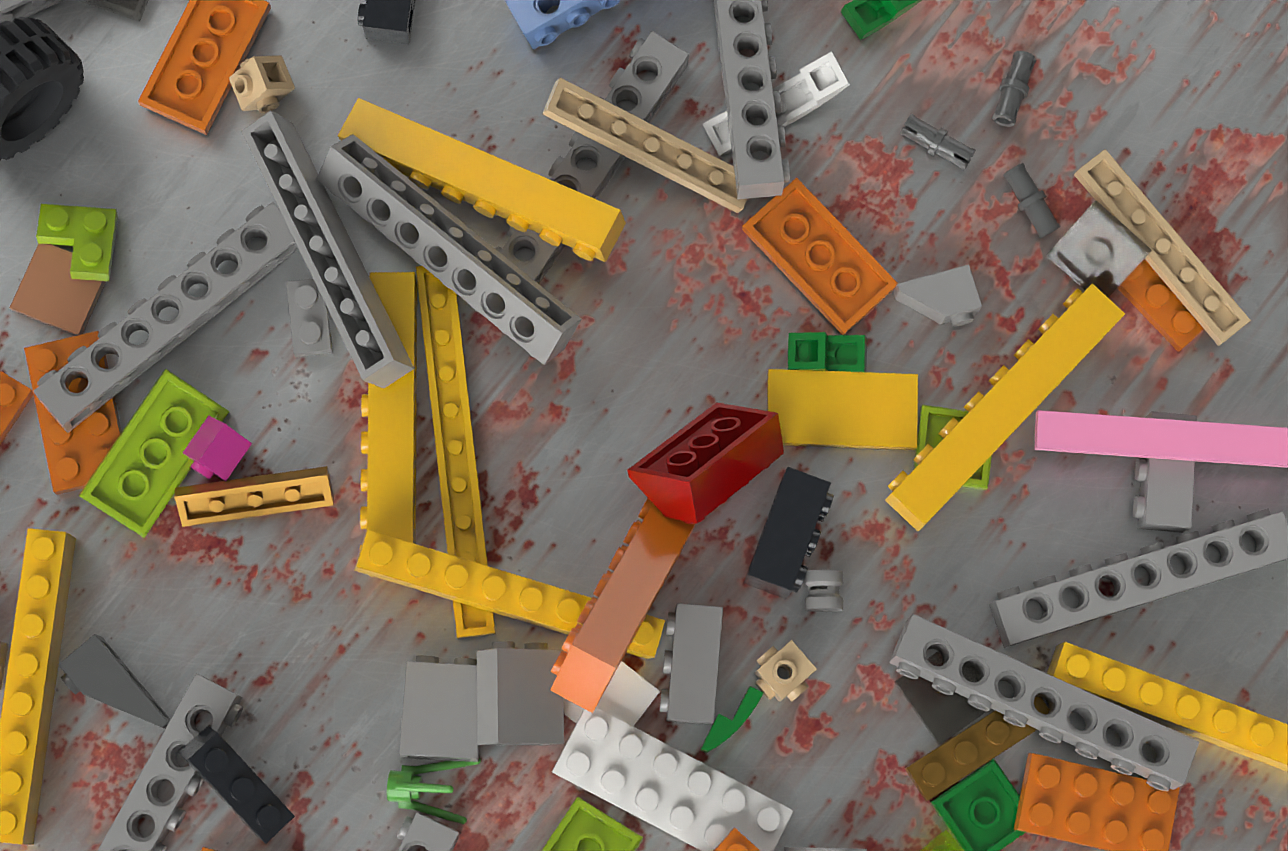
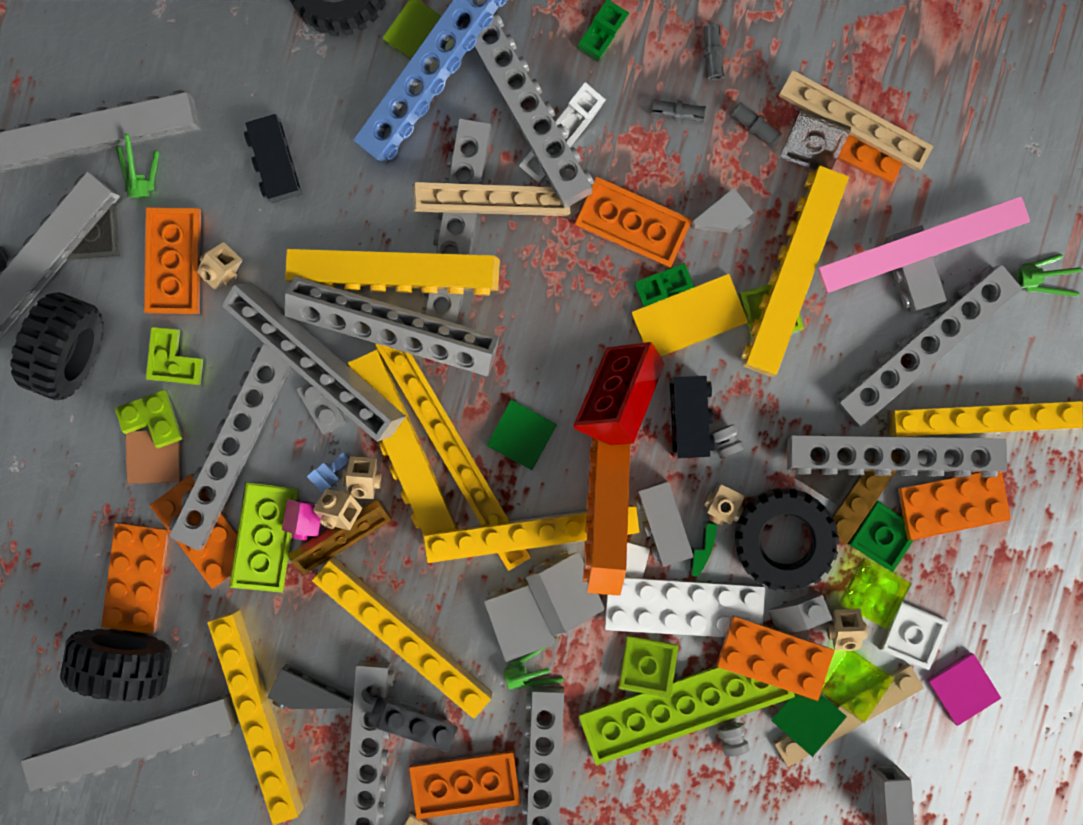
camera: 20 degrees left, 10 degrees up
none -> lime plate [146,327,203,385]
none -> light blue piece [307,453,350,493]
none -> yellow brick [312,557,493,719]
none -> tan brick [313,489,362,530]
none -> tan brick [342,456,382,499]
none -> green tile [486,400,557,470]
none -> black tyre [735,488,839,592]

